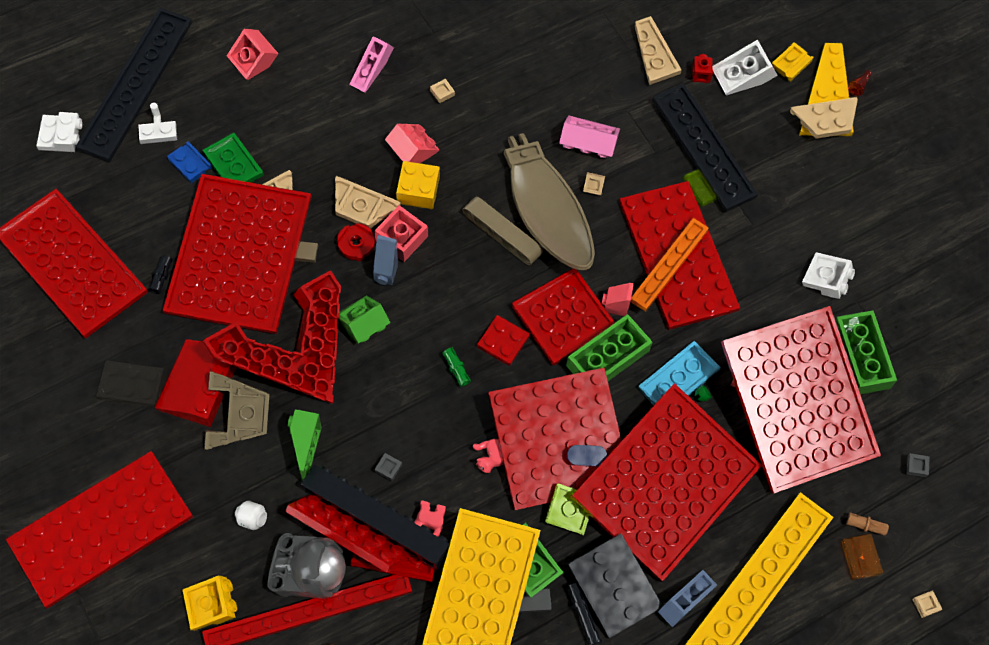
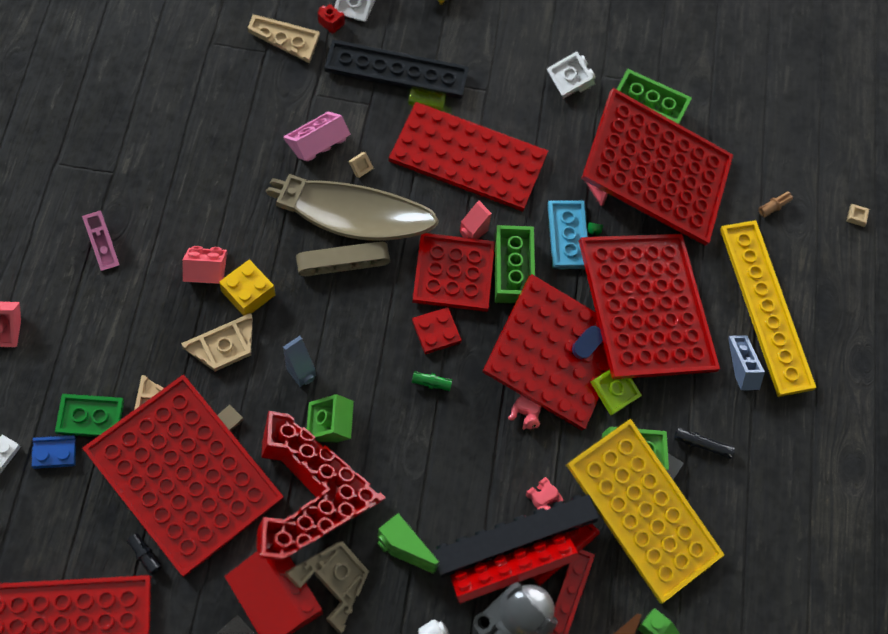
camera: 55 degrees left, 0 degrees up
red plate [338,223,375,261] -> none
coral brick [375,205,428,262] -> none
dark grey plate [375,453,402,481] -> none
tan plate [430,79,455,103] -> none
black plate [567,533,663,638] -> none
orange plate [630,218,709,312] -> none
clear orange plate [841,534,883,580] -> none
dark grey plate [907,453,929,477] -> none

